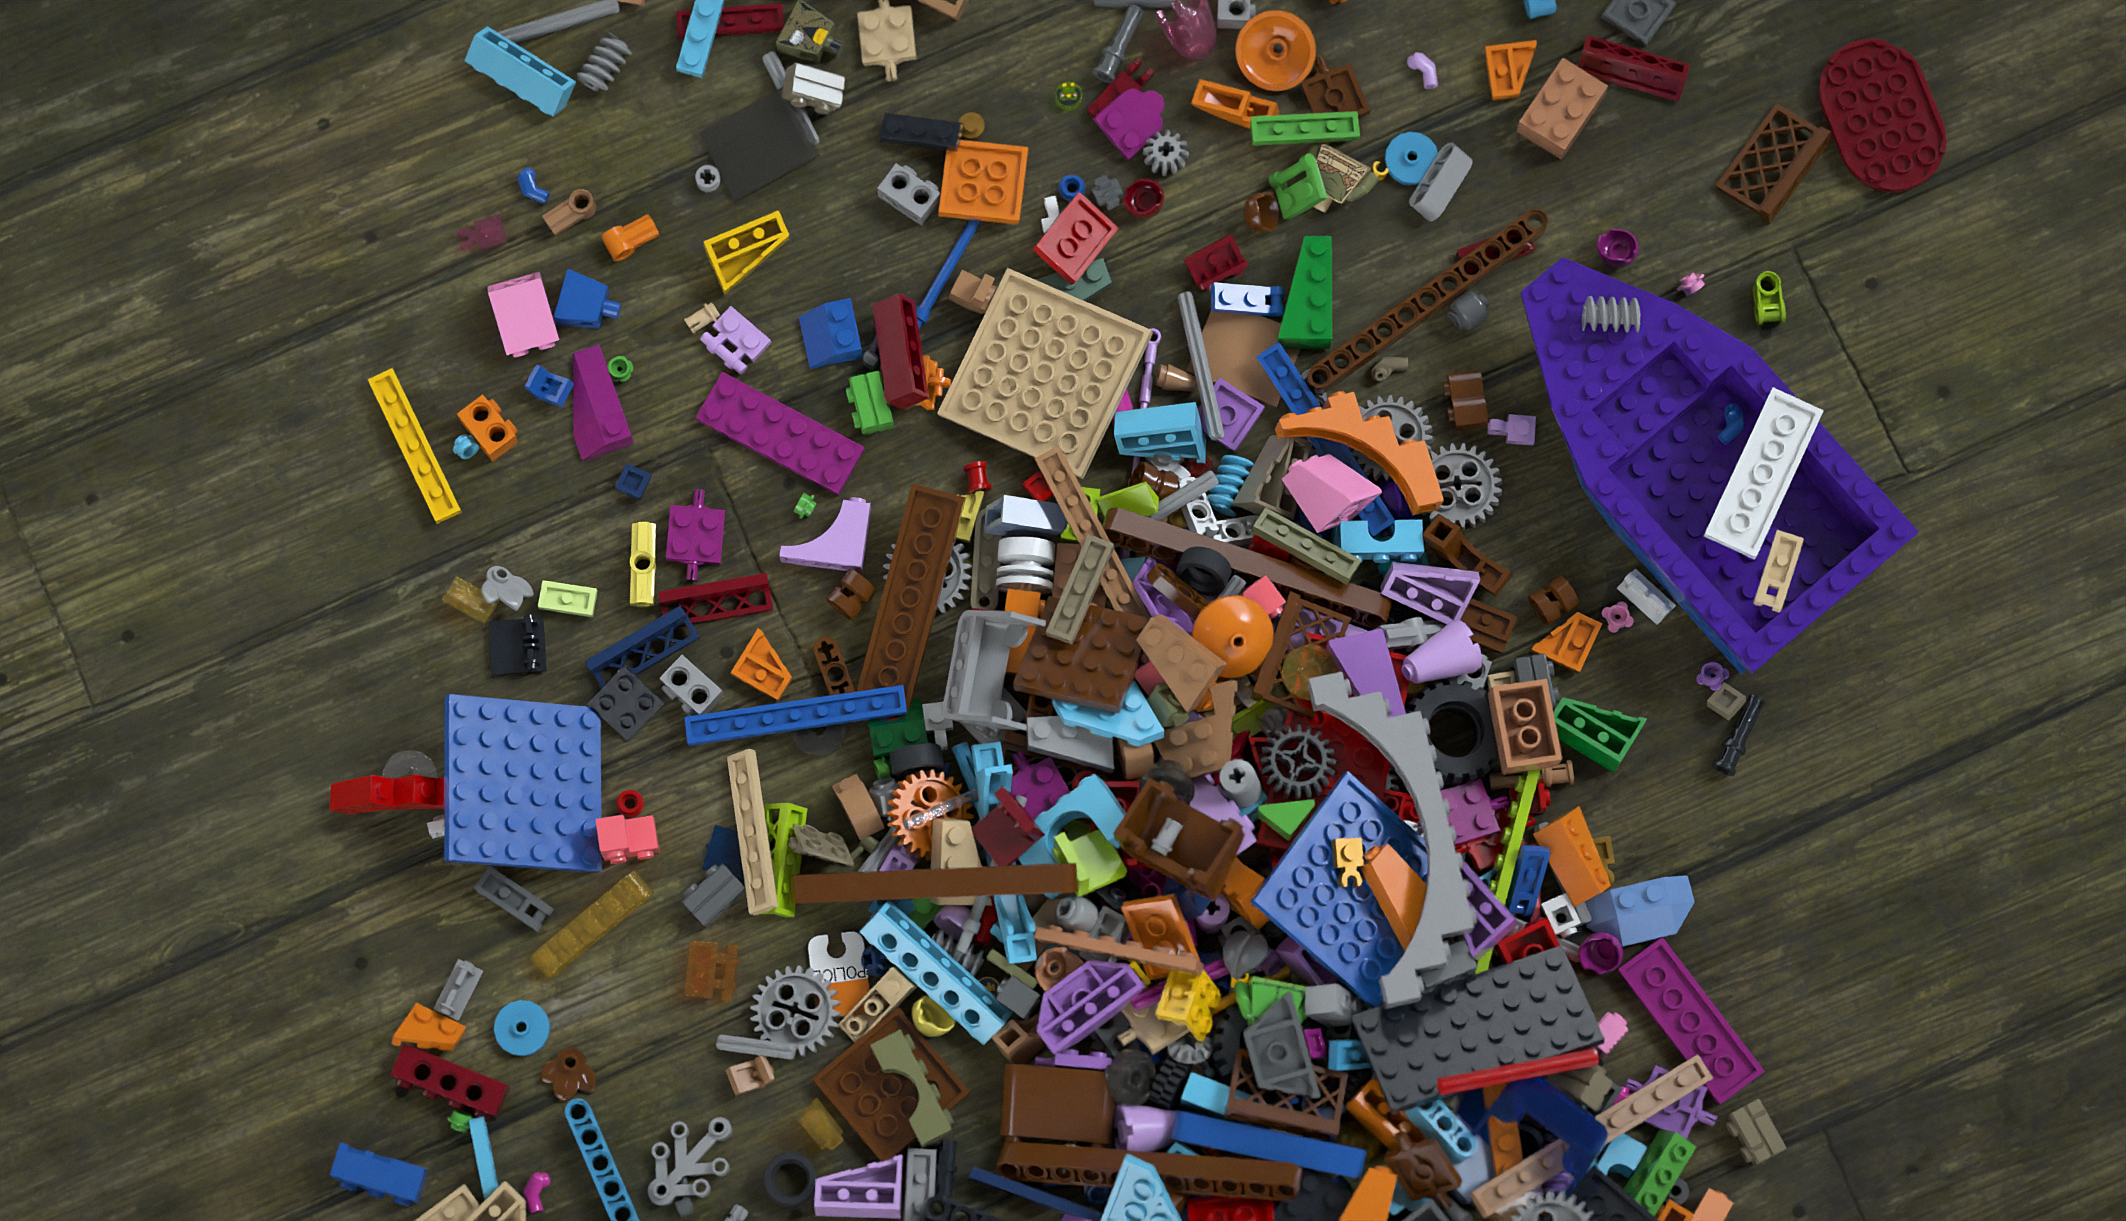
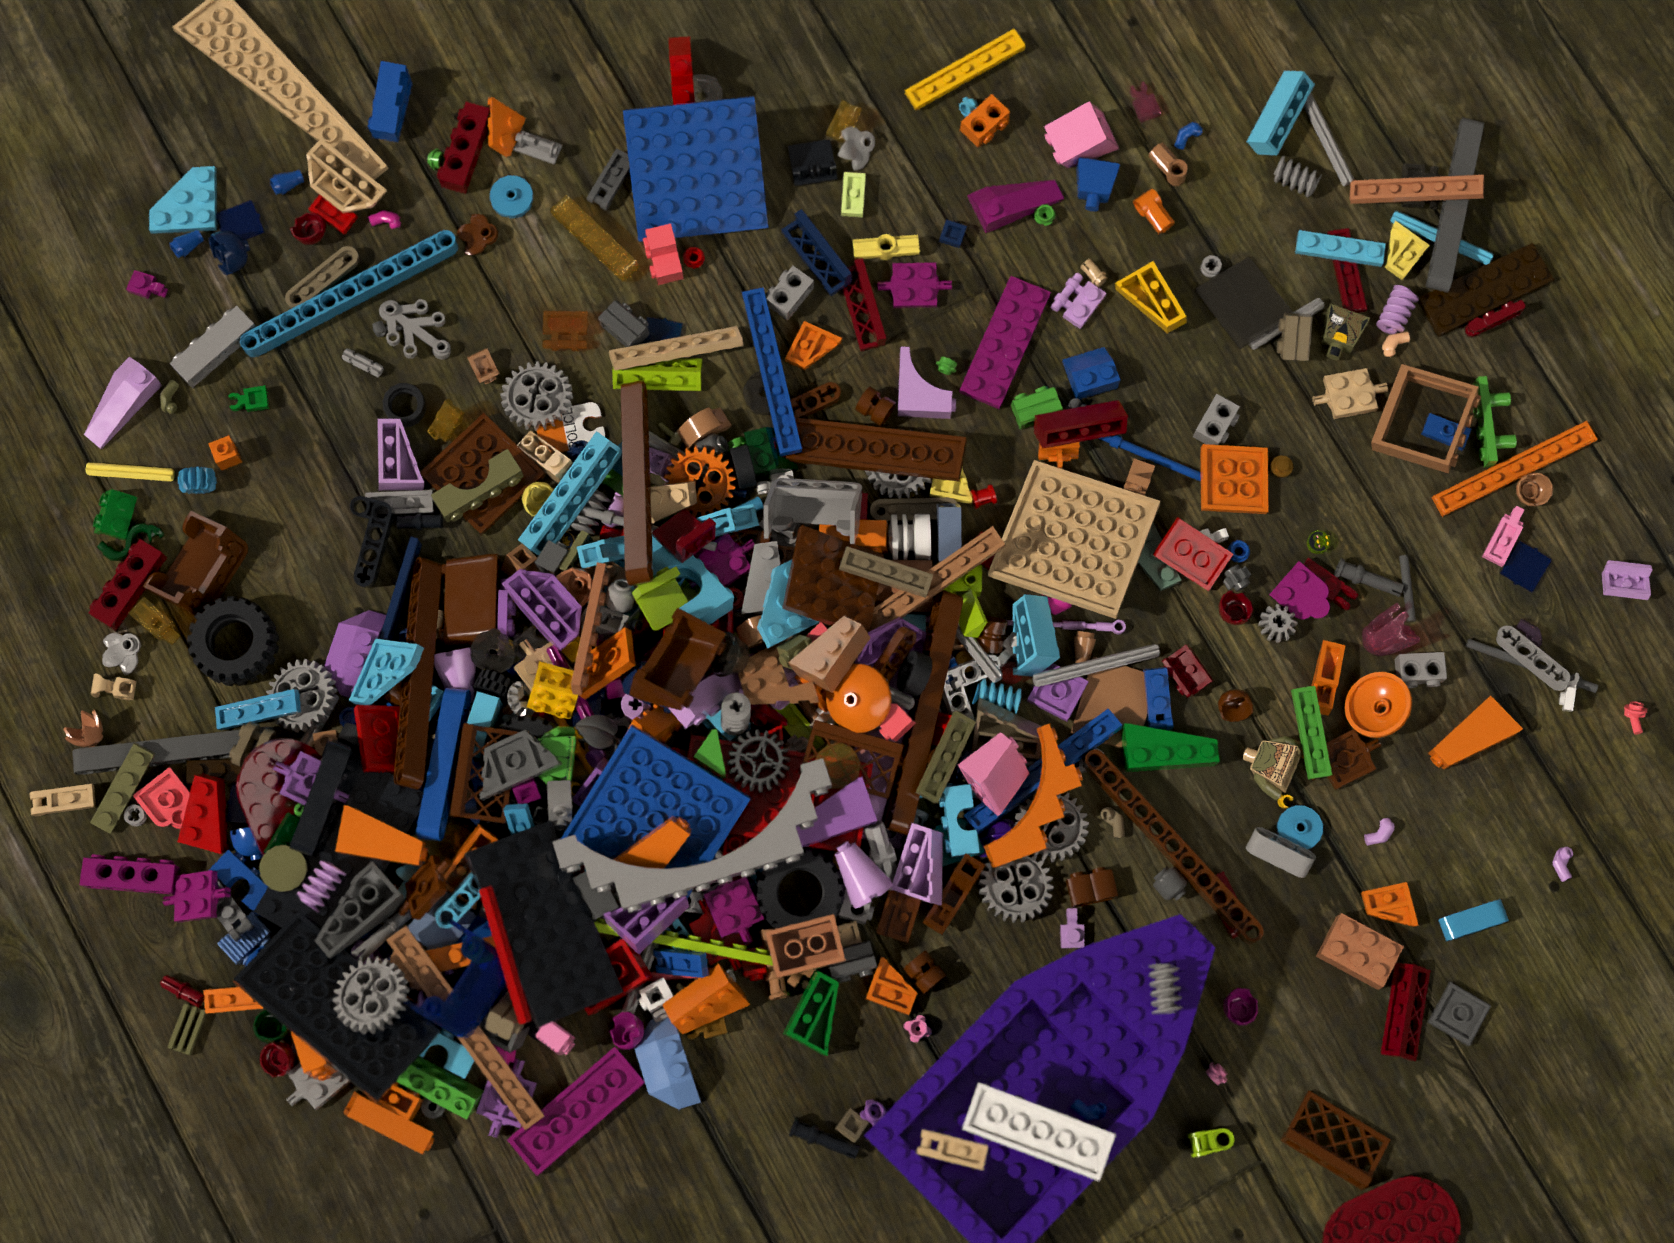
camera: 85 degrees right, 0 degrees up
medium azure beam [470,1117,499,1200] -> none
blue bracket [525,365,574,407] -> none
black hinge [587,666,665,741] -> none
light grey axle [716,1035,796,1059] -> none
dark tan hinge [788,824,854,866] -> none
black plate [879,113,964,151] -> none
clear bar [903,789,979,829] -> none
light grey pin [1151,818,1183,856] -> none
bright green plate [1269,153,1327,219] -> none
plate [1331,838,1364,888] -> none
white hinge [1617,569,1676,625] -> none
dark tan brick [1726,1099,1787,1166] -> none

